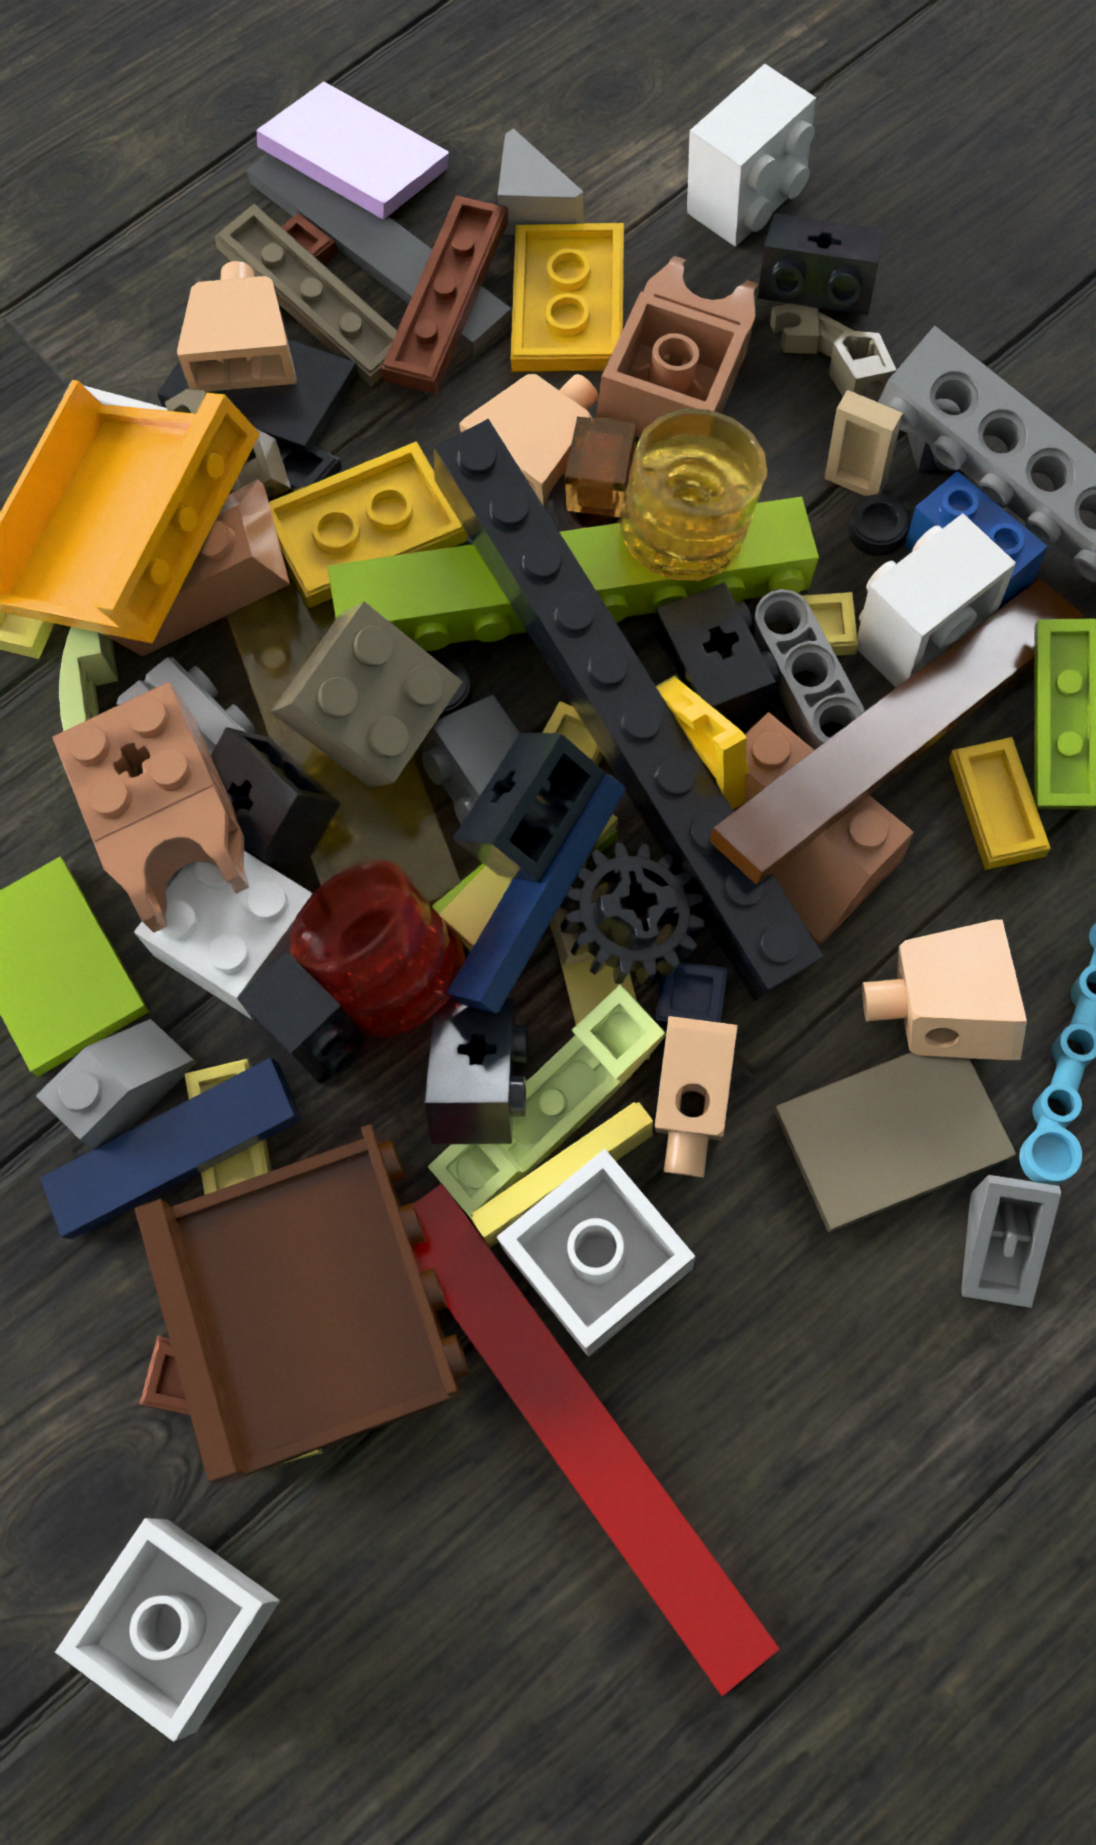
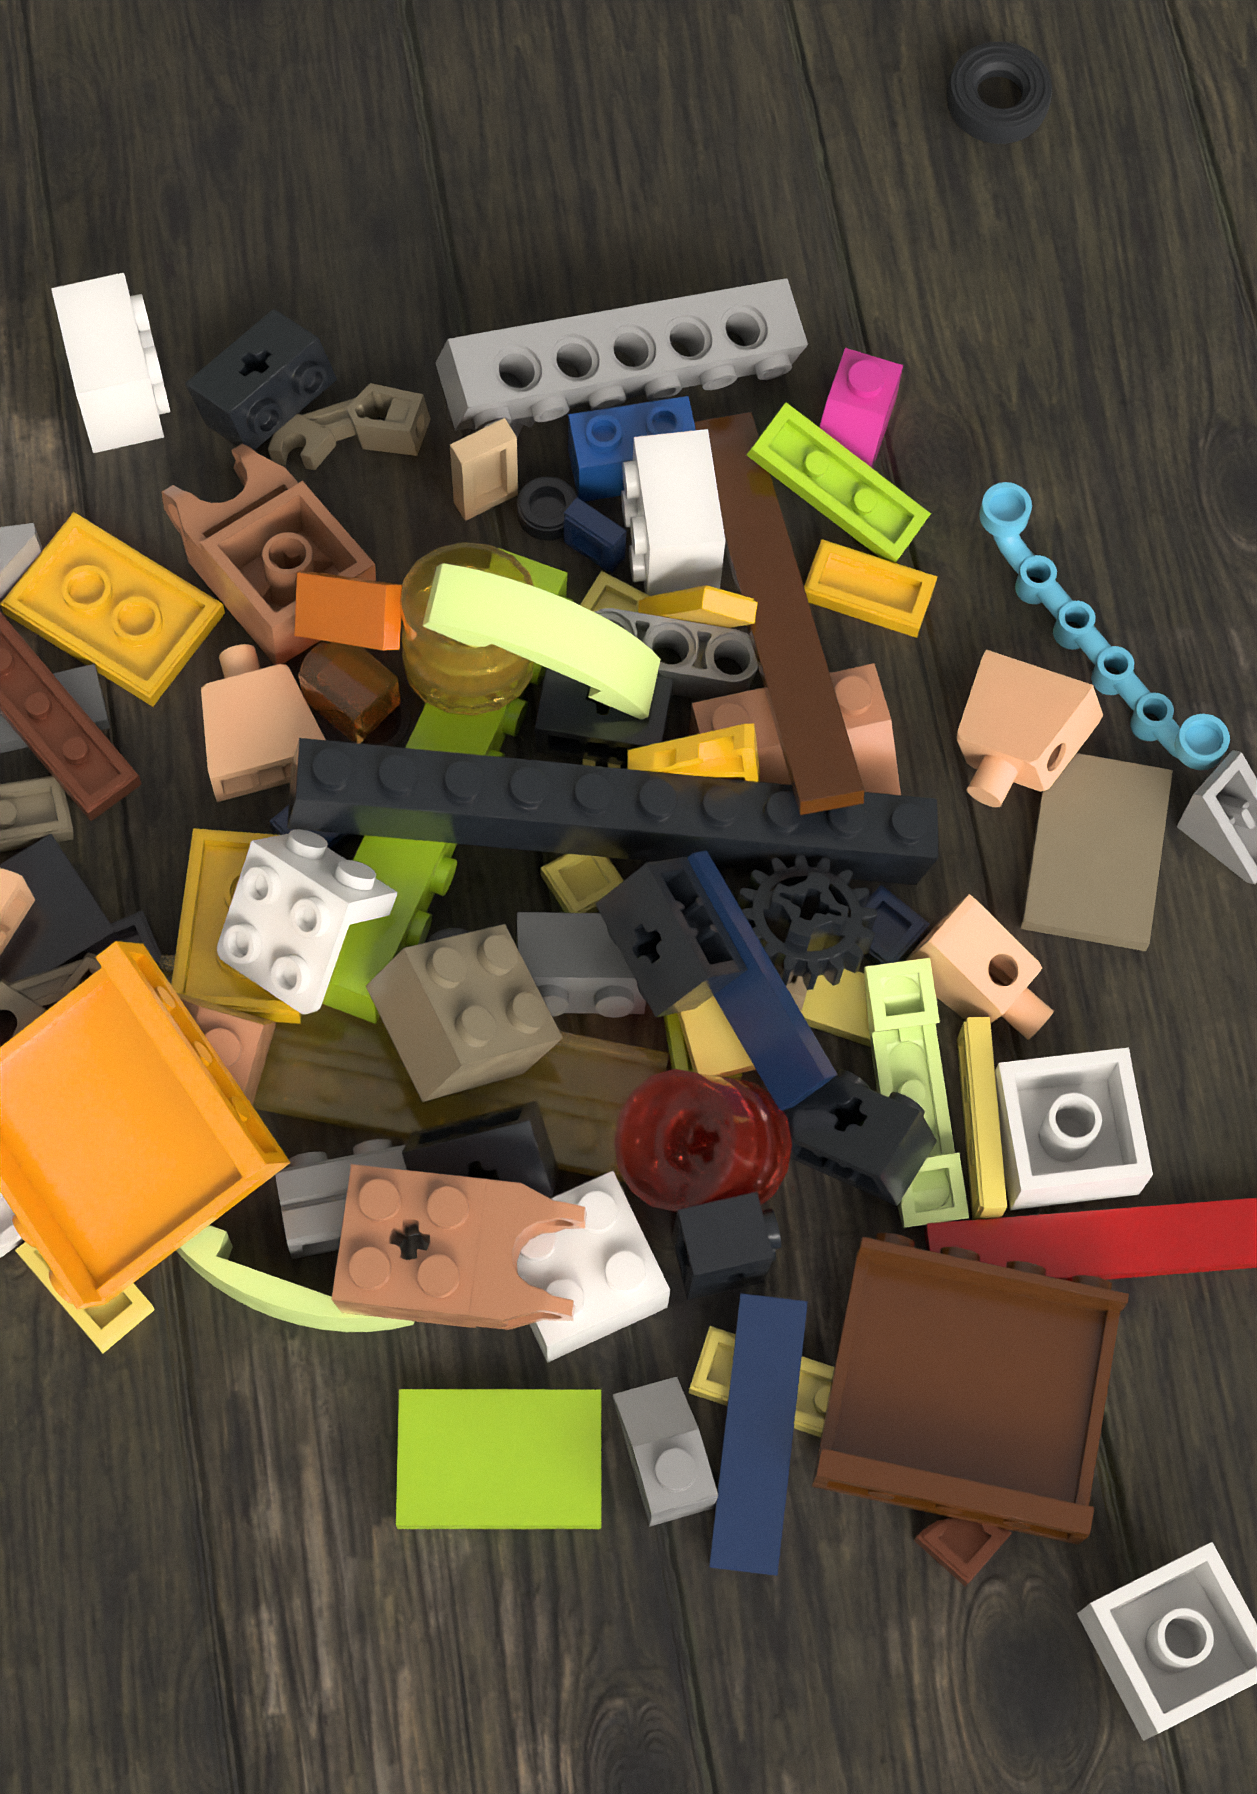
camera: 70 degrees left, 0 degrees up
none -> white bracket [217,829,398,1014]
none -> orange tile [294,572,403,650]
none -> yellowish green slope [422,563,661,720]
none -> dark blue tile [564,497,626,573]
none -> yellow tile [637,585,758,628]

